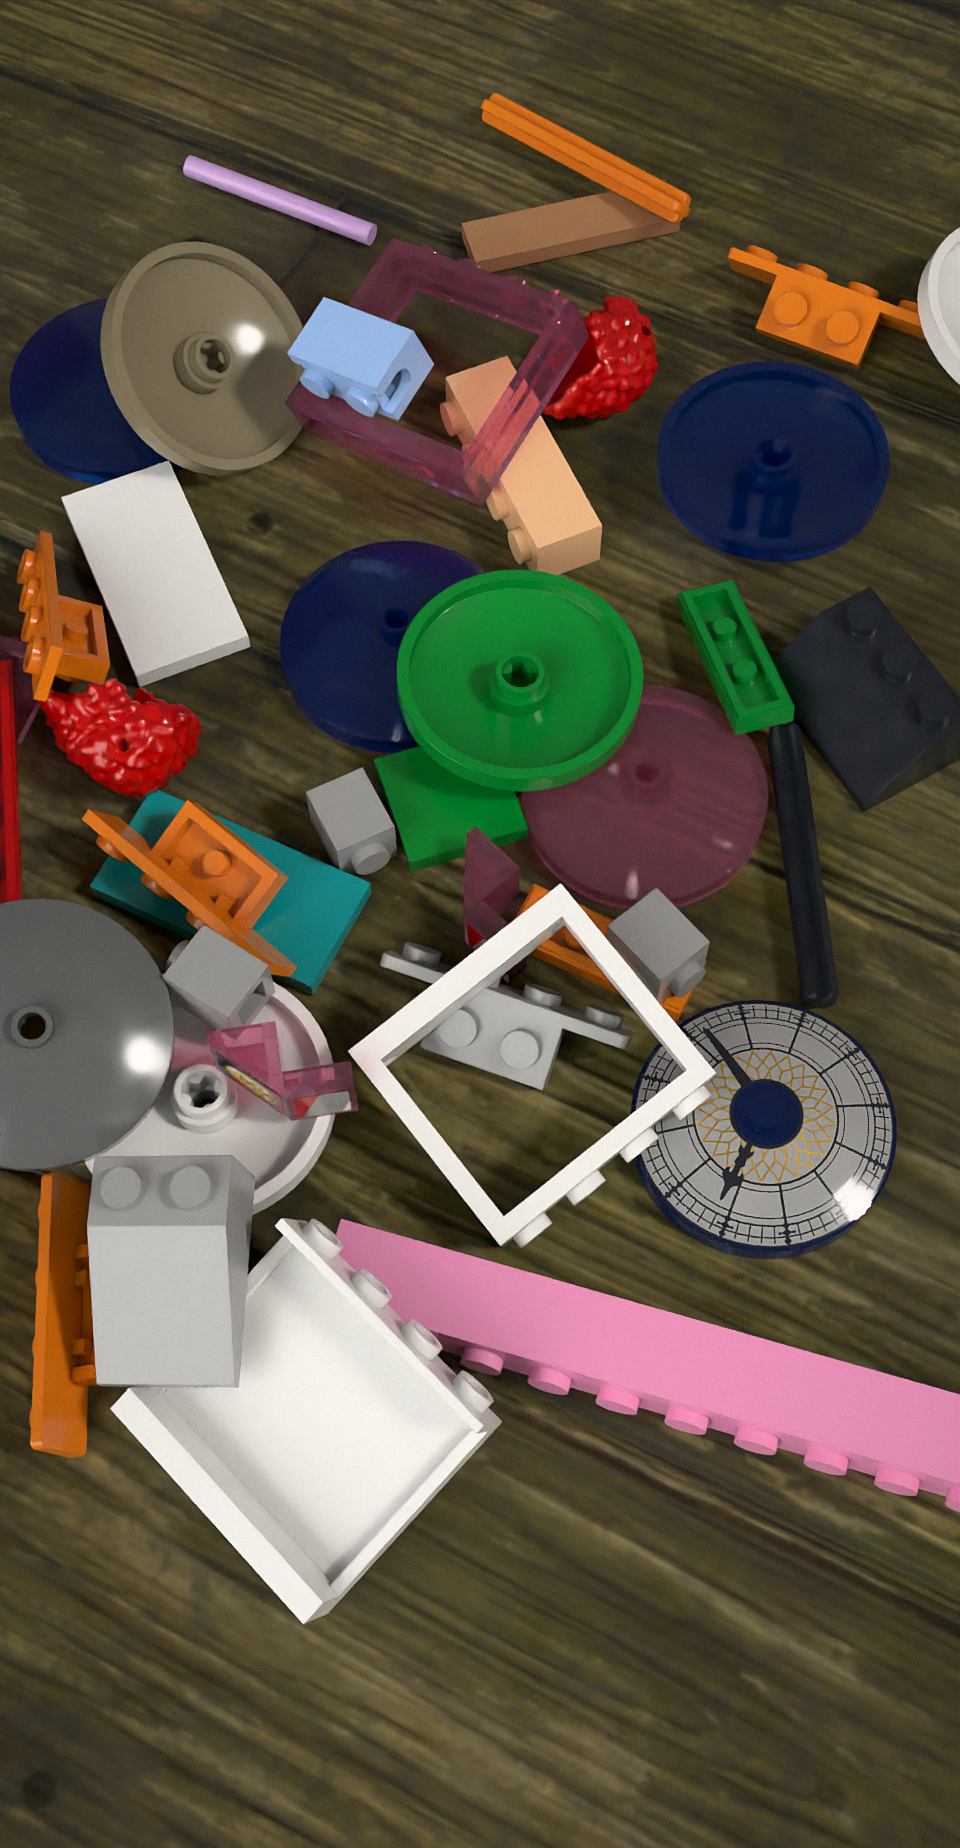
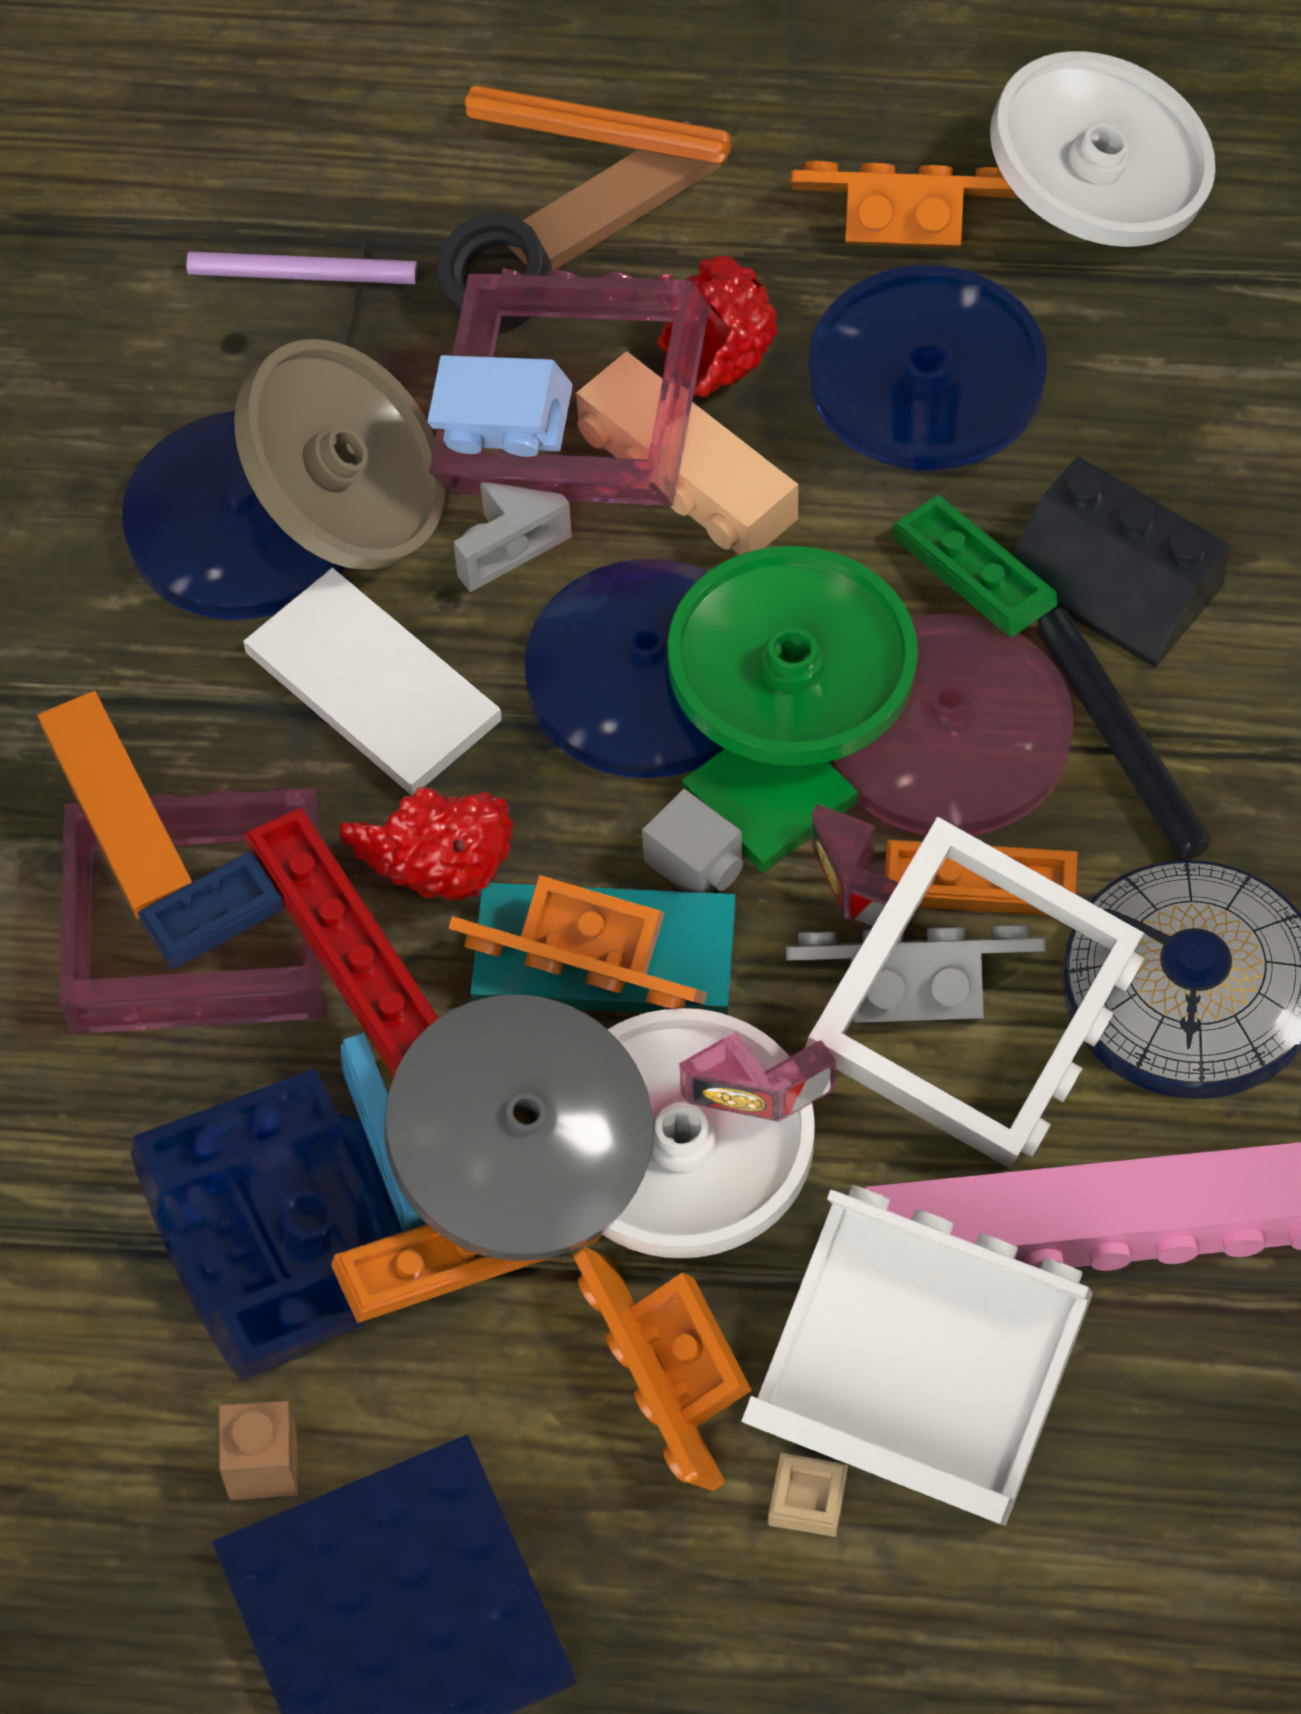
camera: 20 degrees left, 5 degrees down
orange bracket [17,530,110,702] -> none
slope [87,1155,255,1388] -> none
light grey brick [163,924,275,1042] -> none
light grey brick [606,887,710,1004] -> none
none -> black tyre [437,212,553,331]
none -> light grey slope [453,482,572,592]
none -> tan tile [768,1453,848,1537]

